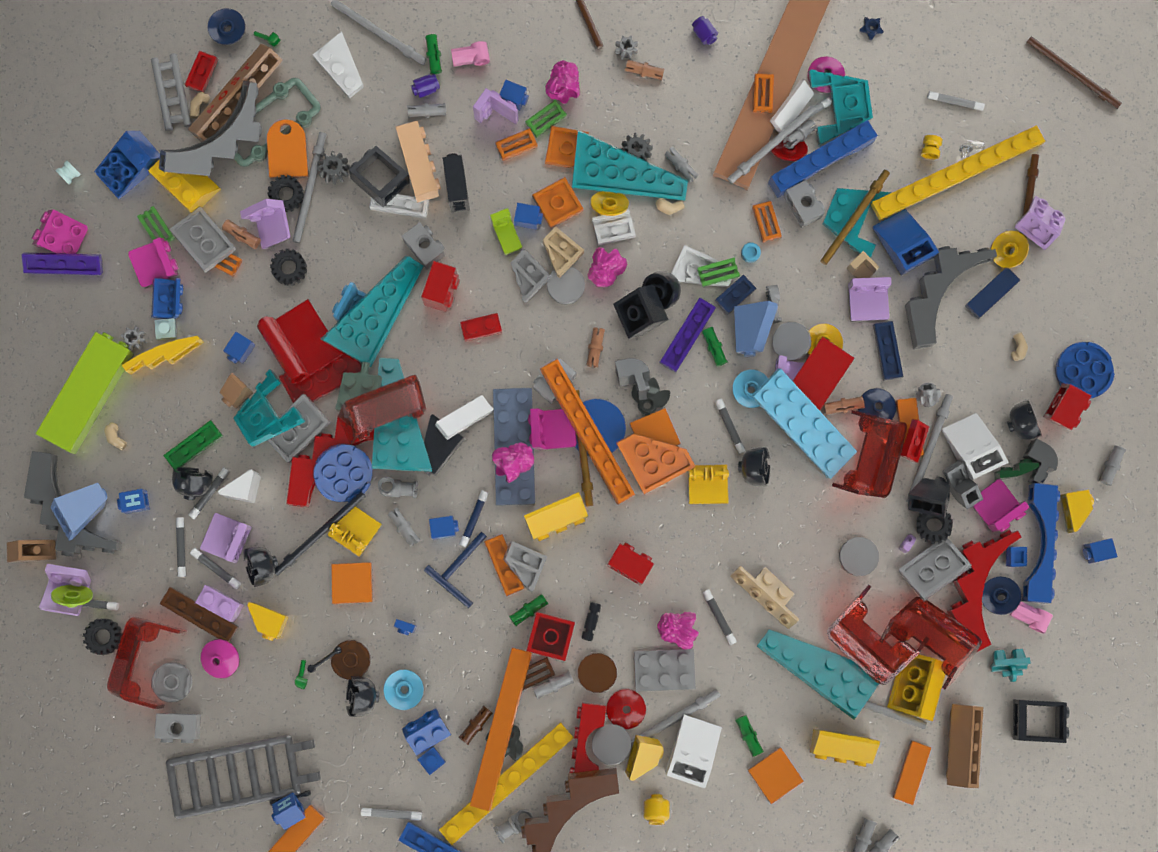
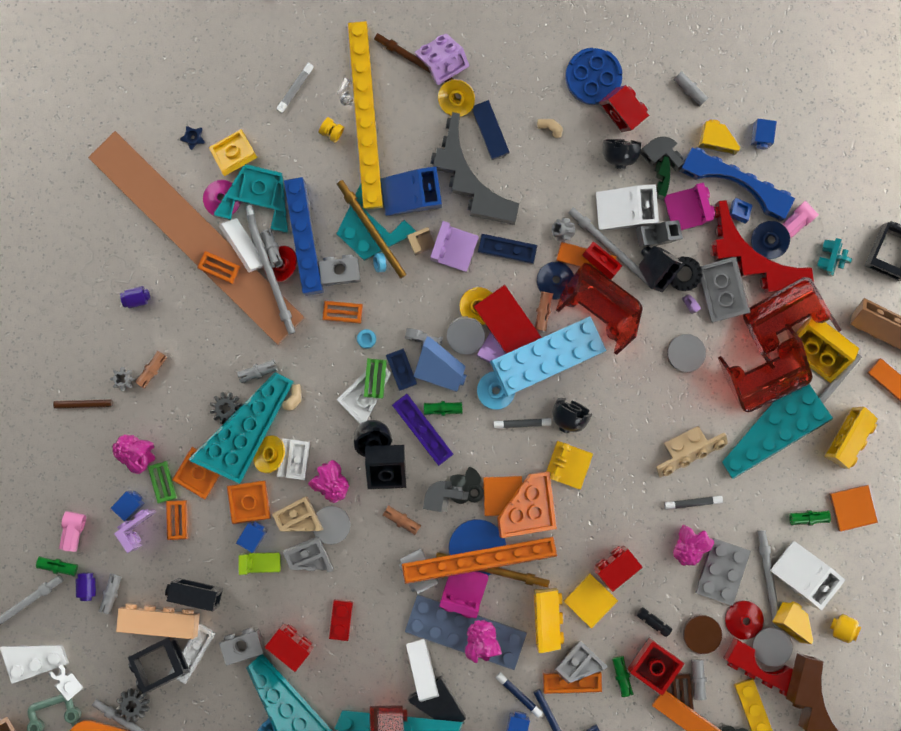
camera: 65 degrees left, 5 degrees up
none -> white plate [49,664,83,701]
none -> yellow plate [208,129,258,176]
none -> medium azure tile [373,253,386,273]
none -> yellow tile [563,573,618,629]

